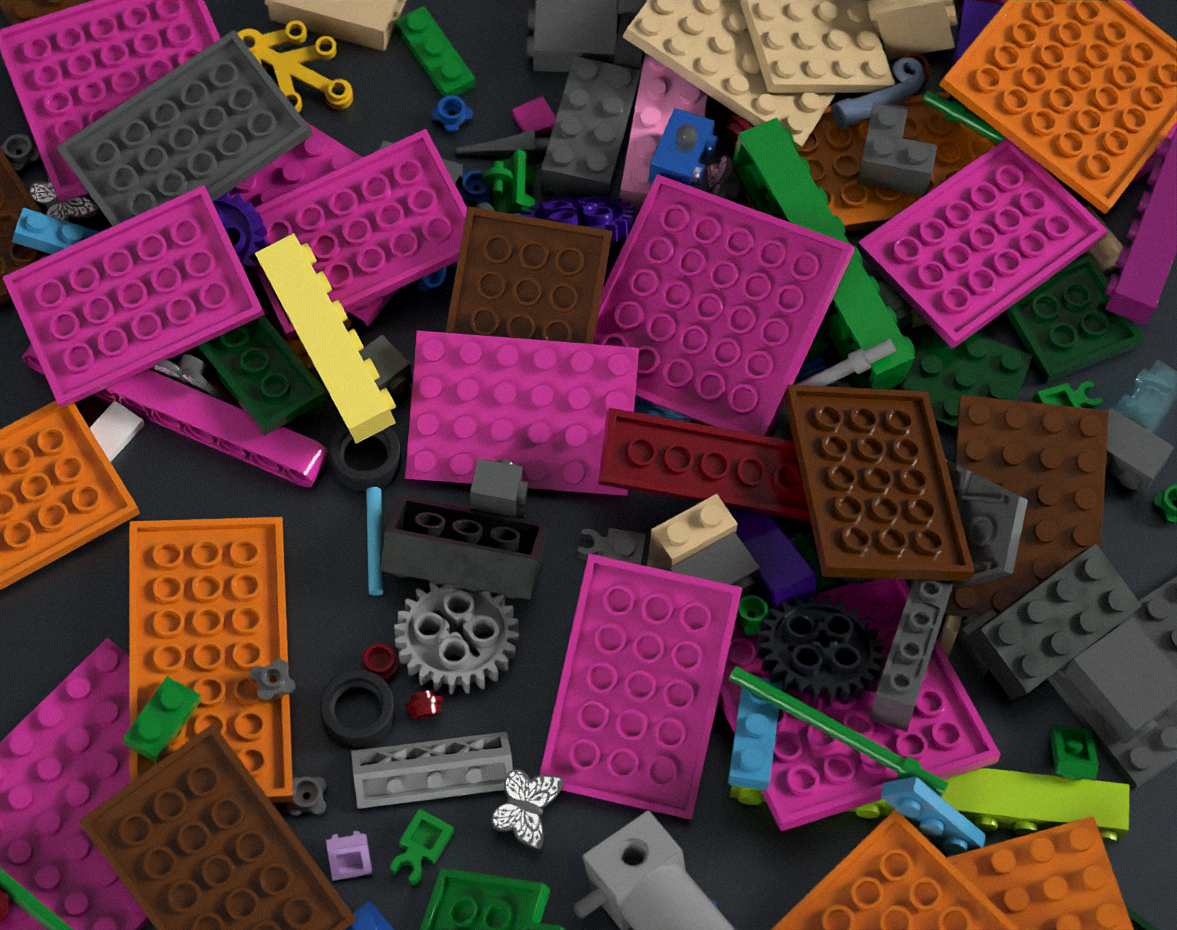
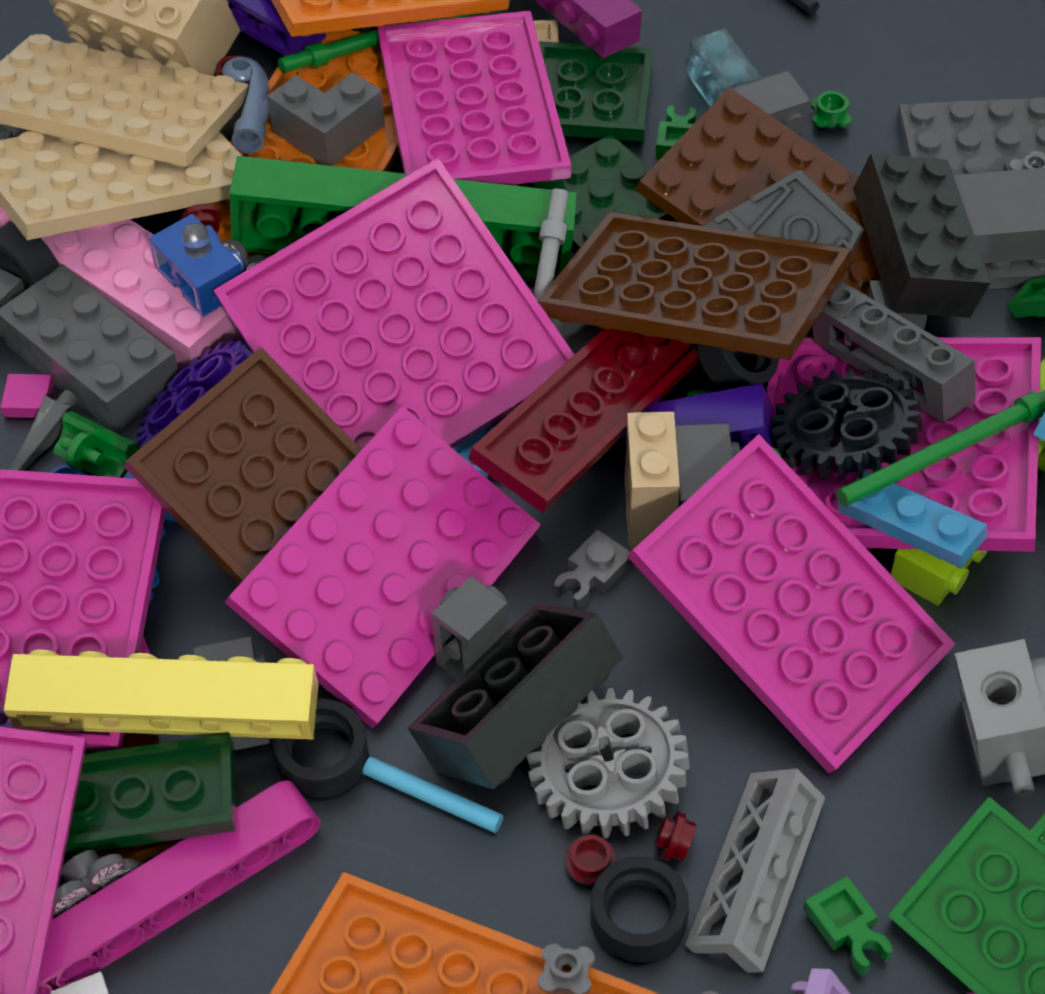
camera: 55 degrees left, 10 degrees down
animal [491,769,564,850] -> none

